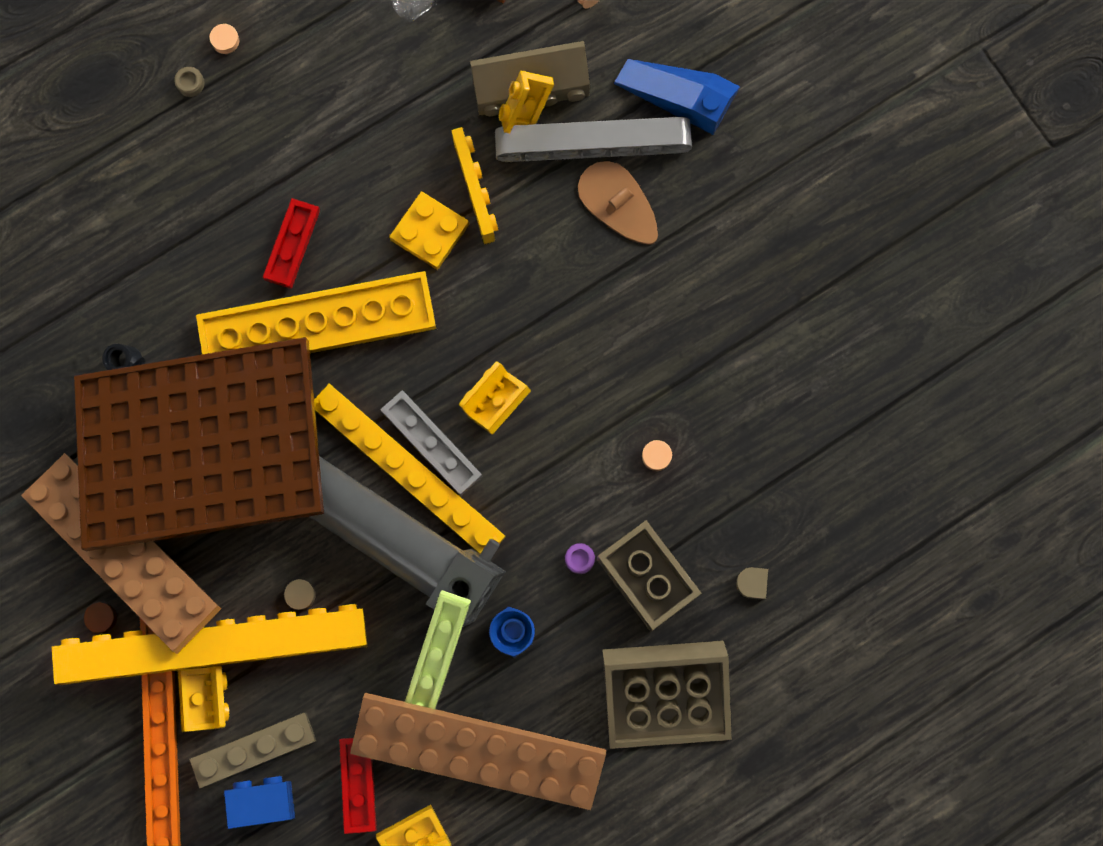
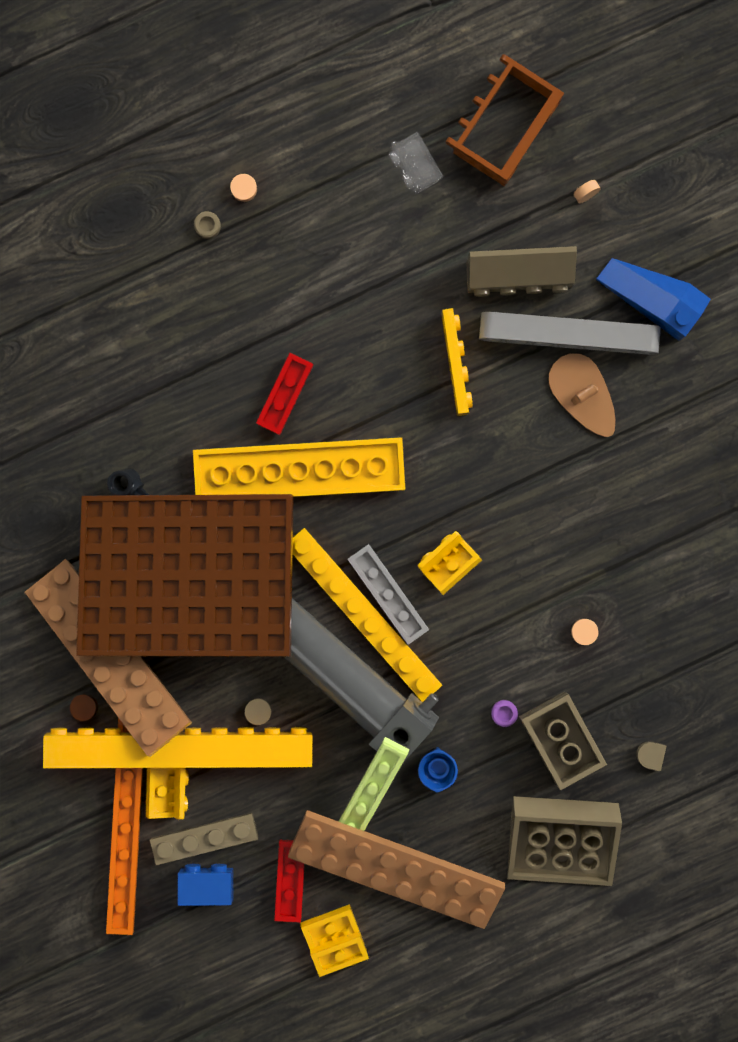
camera: 10 degrees right, 10 degrees up
yellow plate [389,191,470,270] -> none
yellow bracket [499,70,554,134] -> none

